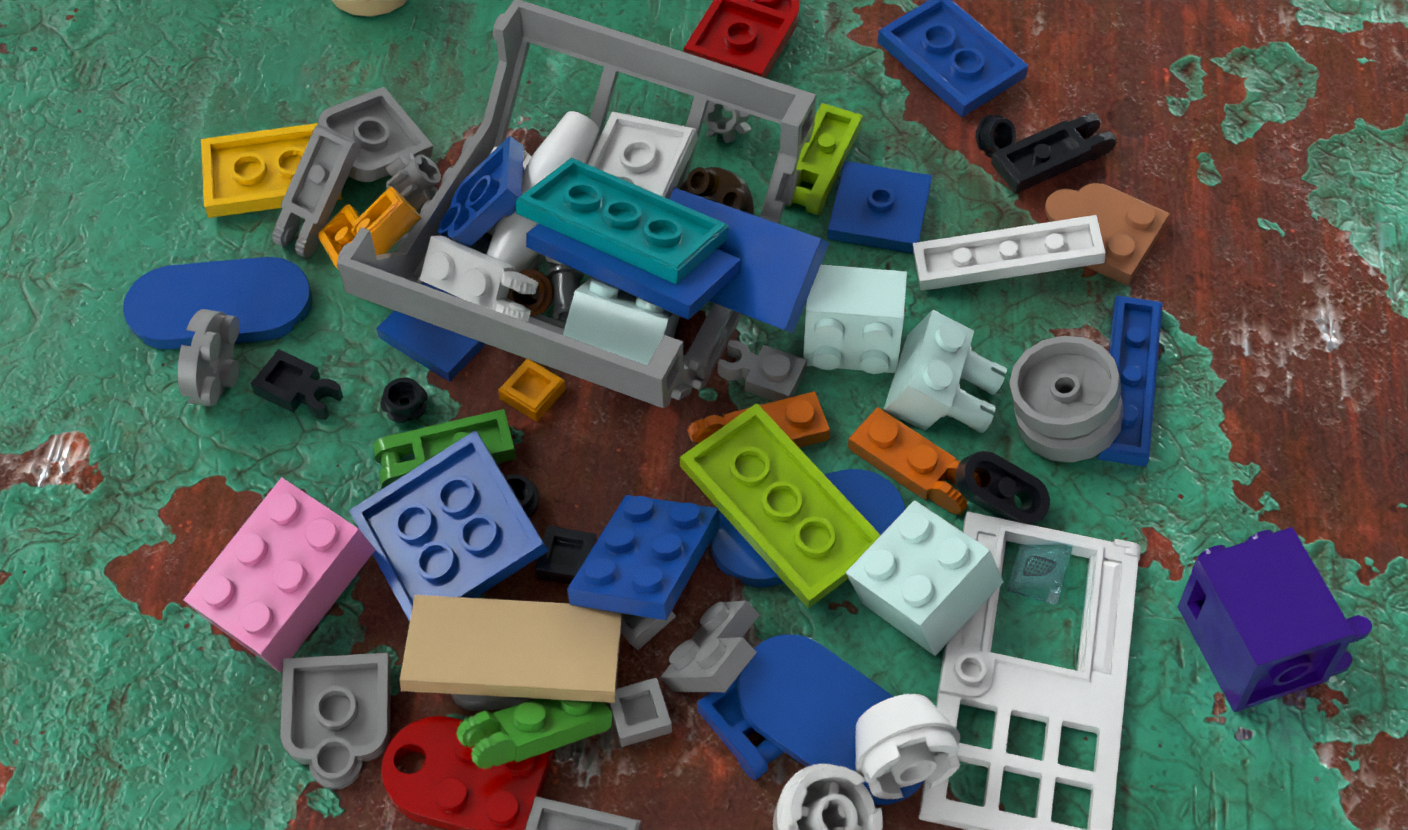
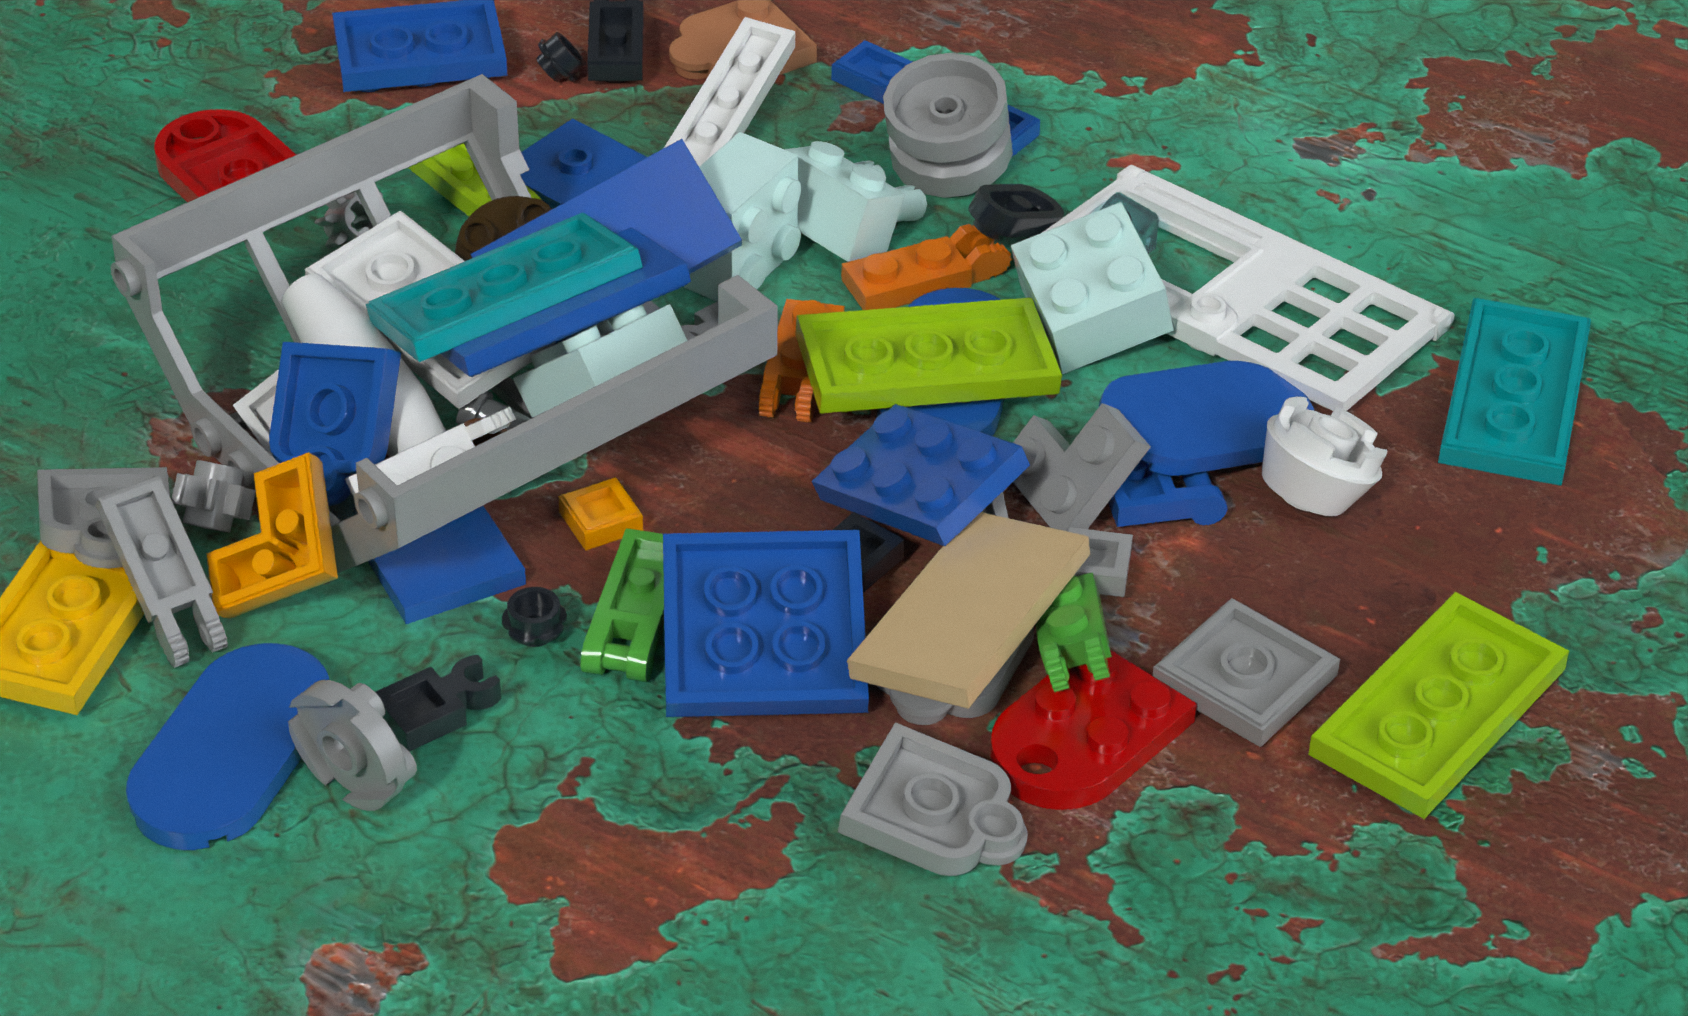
camera: 65 degrees left, 15 degrees down
bright pink brick [183,477,375,673] -> none
white cone [856,694,960,799] -> none
dark purple container [1178,527,1372,713] -> none

